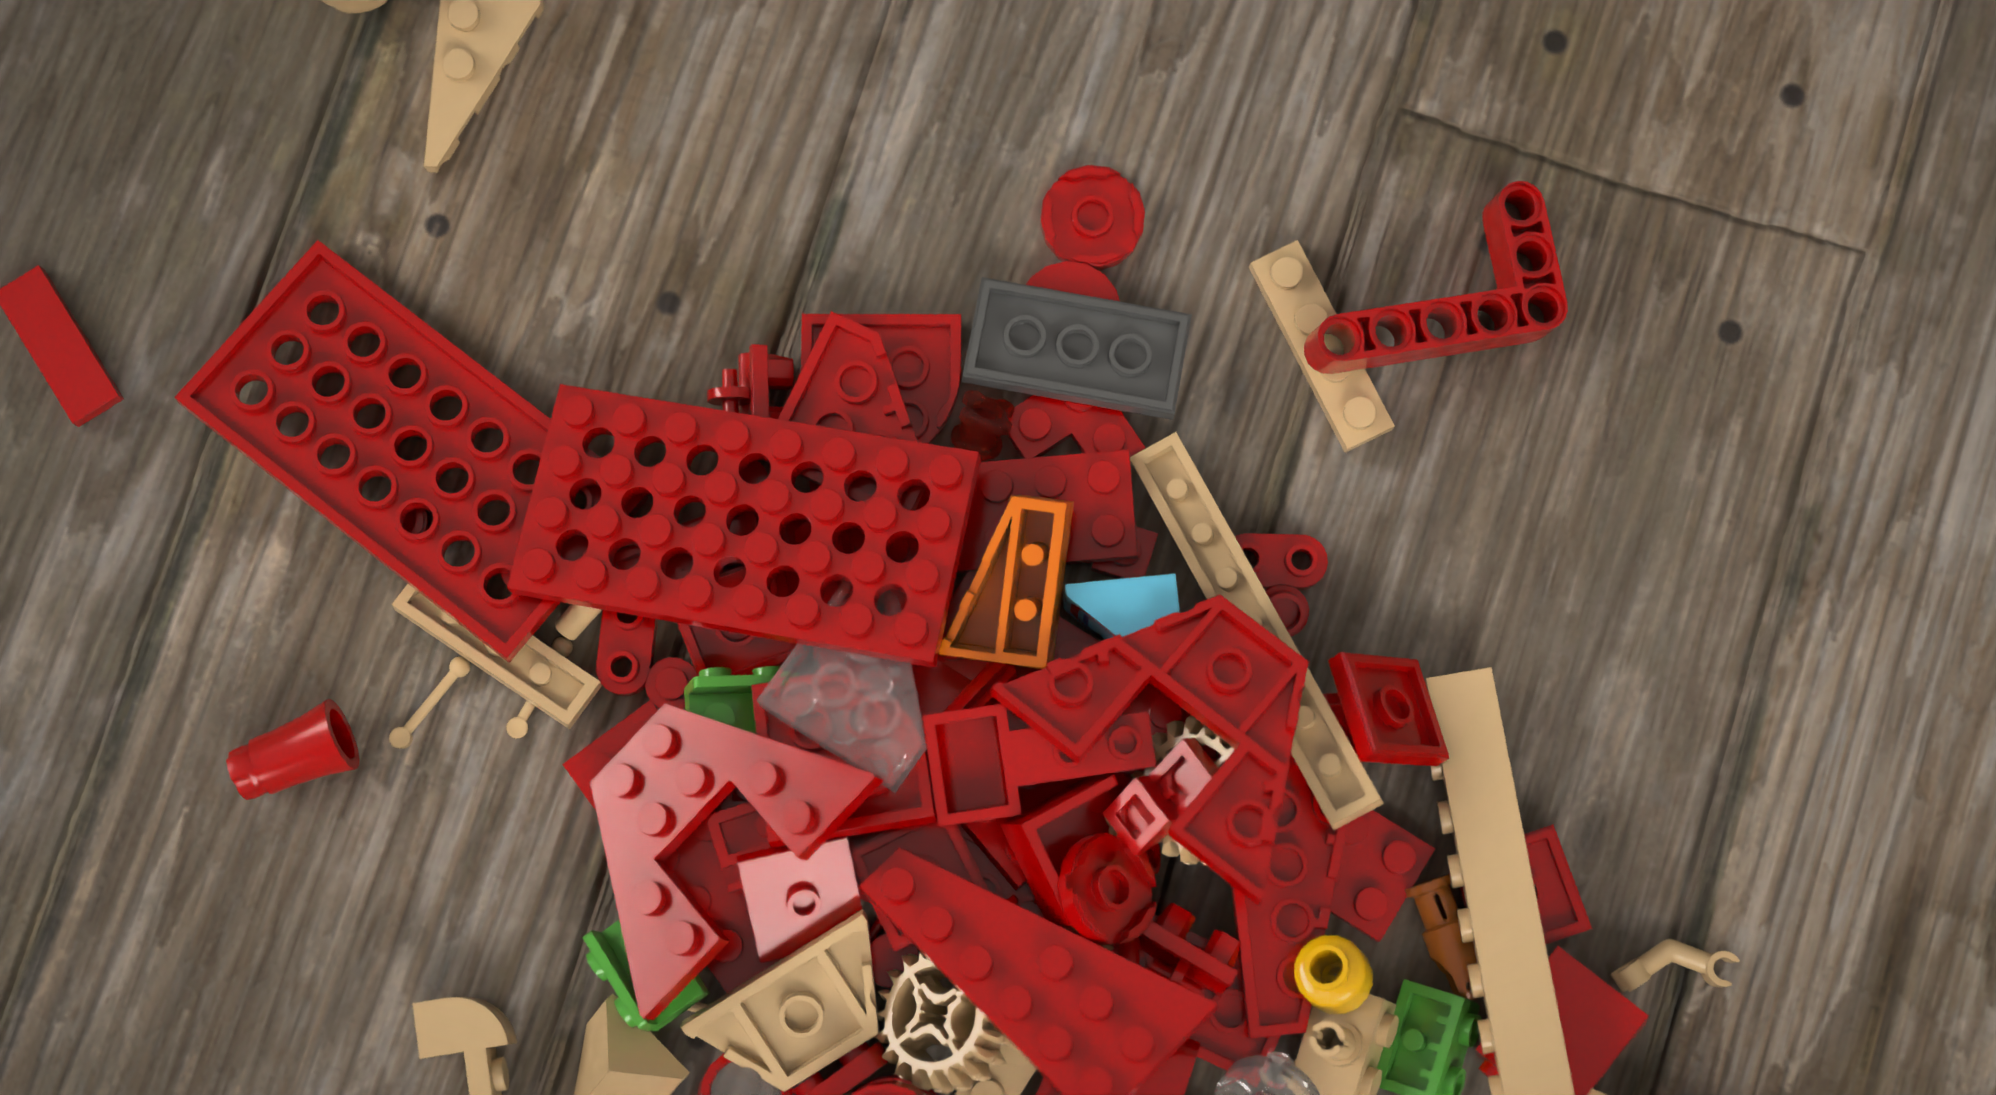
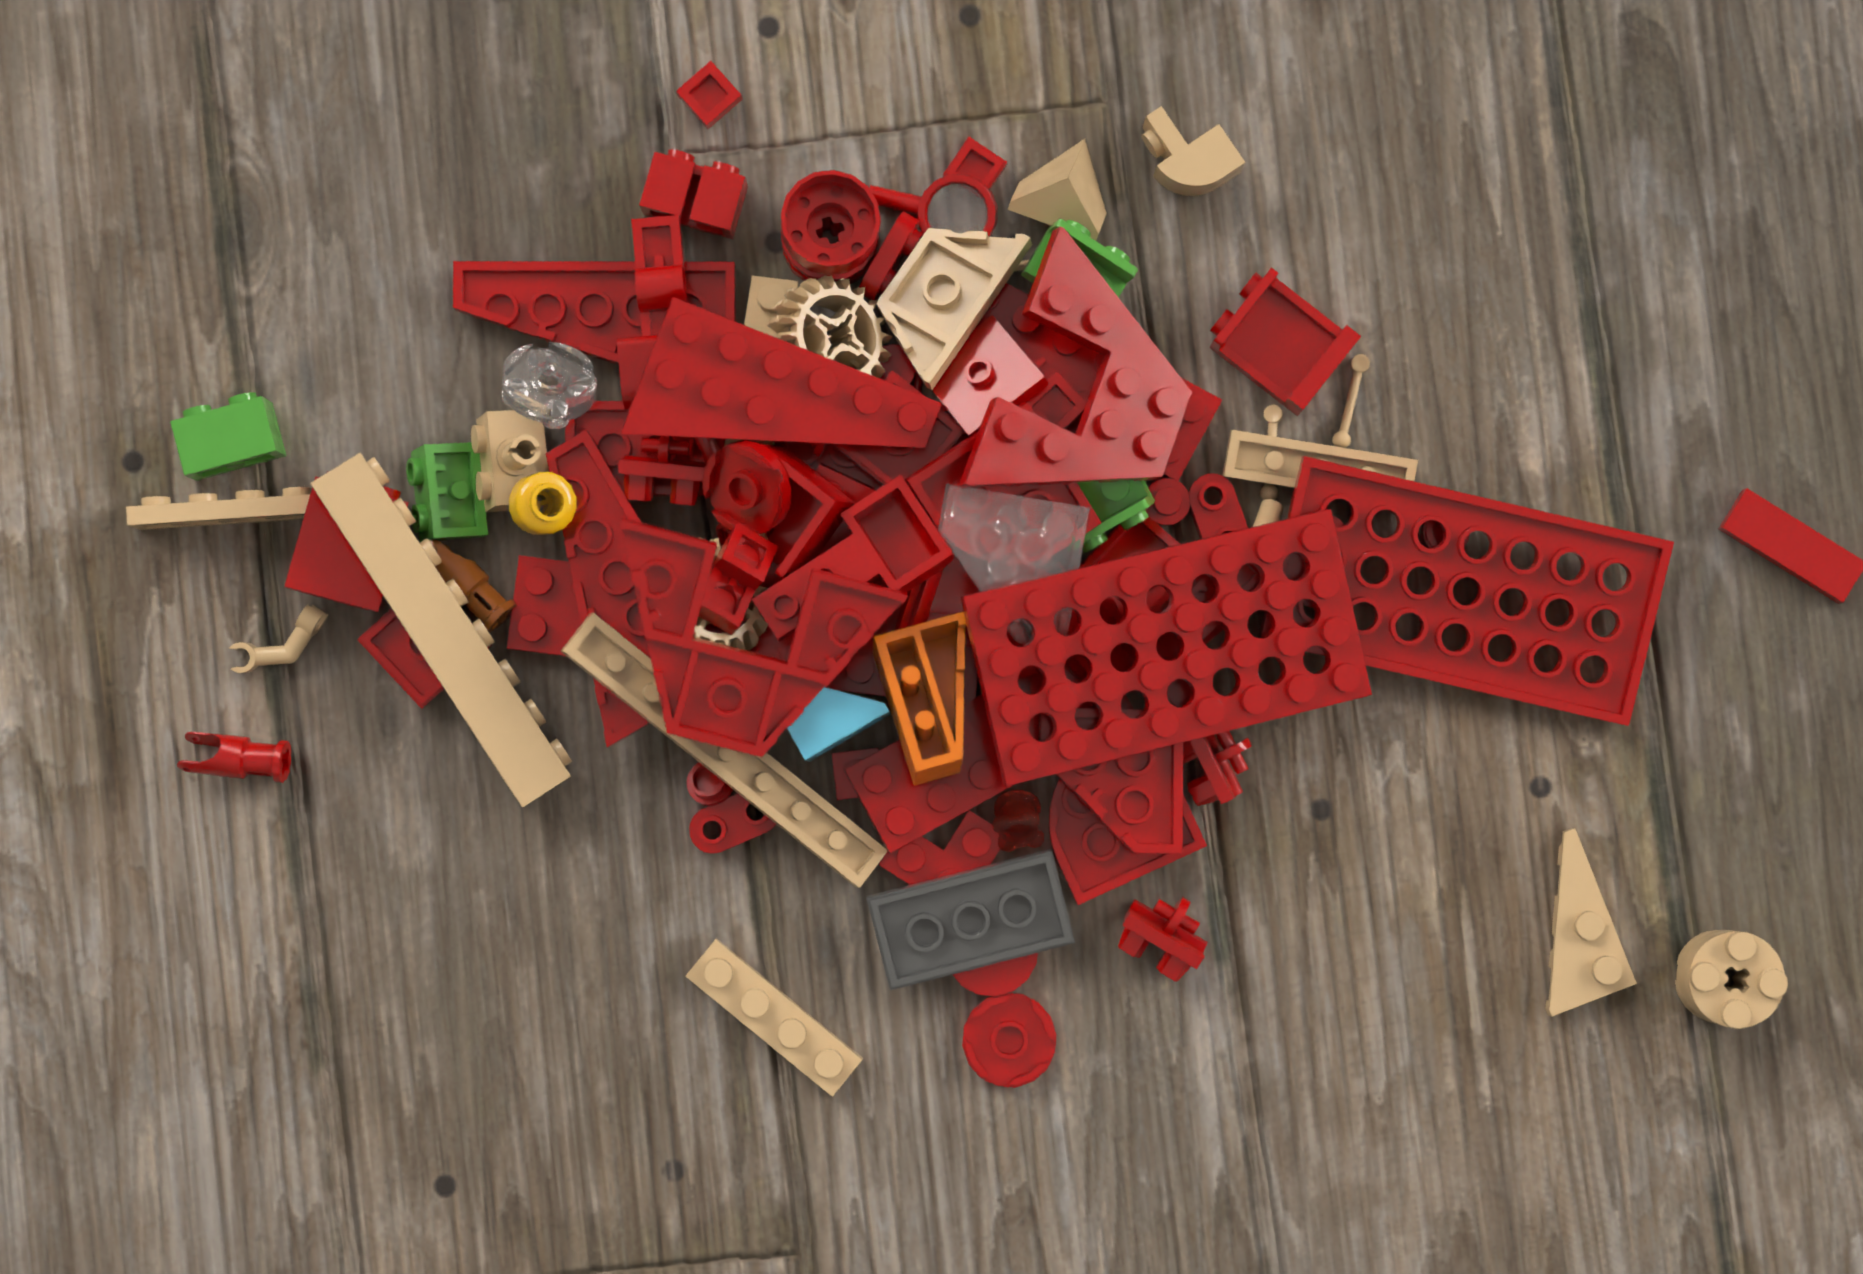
camera: 155 degrees right, 5 degrees up
red plant [226,699,360,800] -> none
red beam [1304,181,1568,374] -> none
red plate [1328,652,1450,766] -> none
none -> red piece [177,732,291,783]
none -> red hips [1118,896,1208,982]
none -> red panel [1209,267,1361,416]

